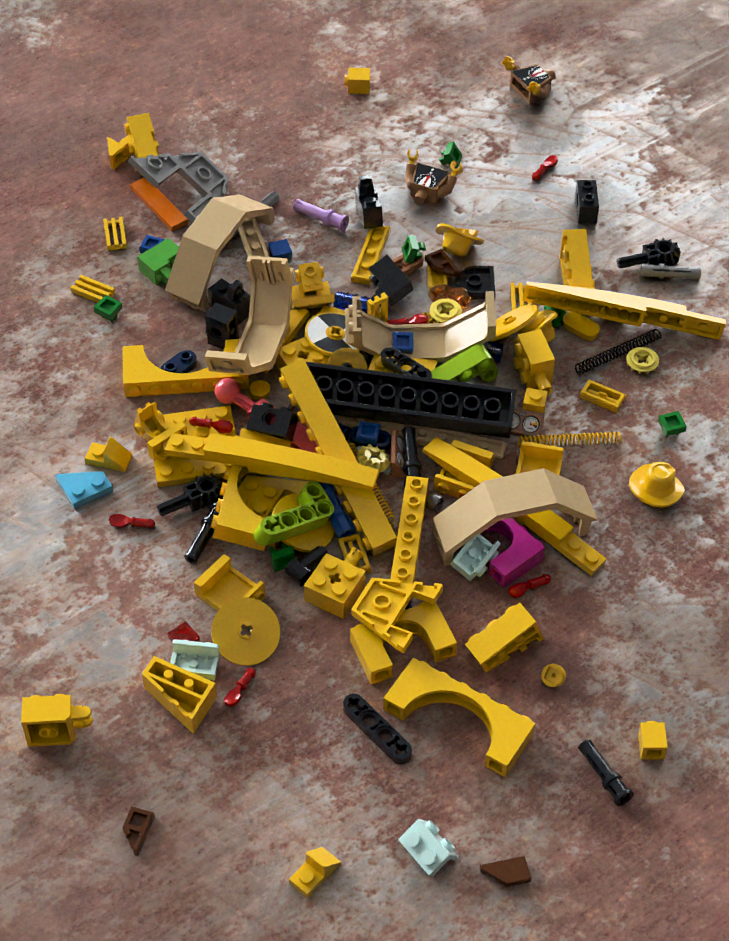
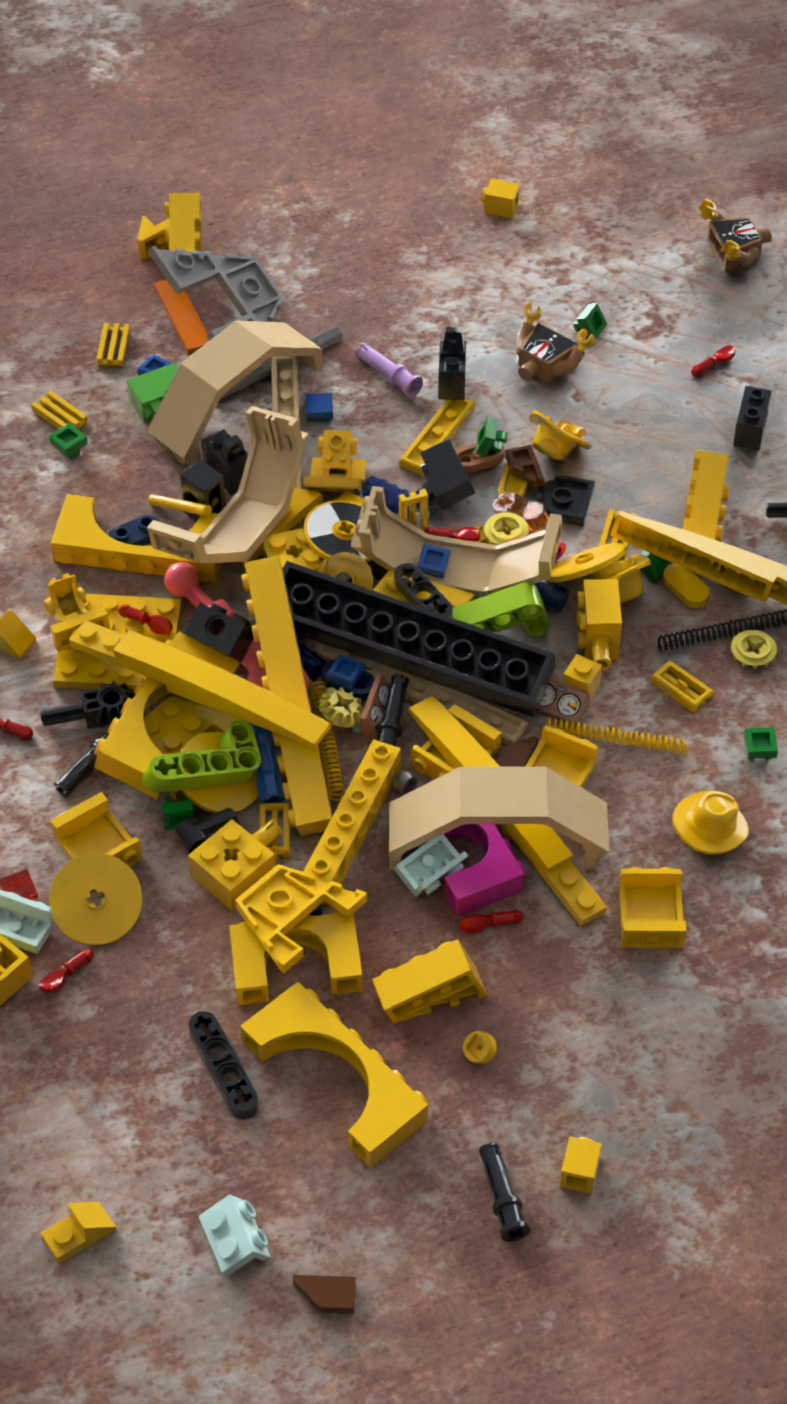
camera: 15 degrees right, 0 degrees up
yellow tile [250,380,271,401] -> none
none -> yellow bar [148,494,212,516]
none -> yellow panel [619,867,686,948]

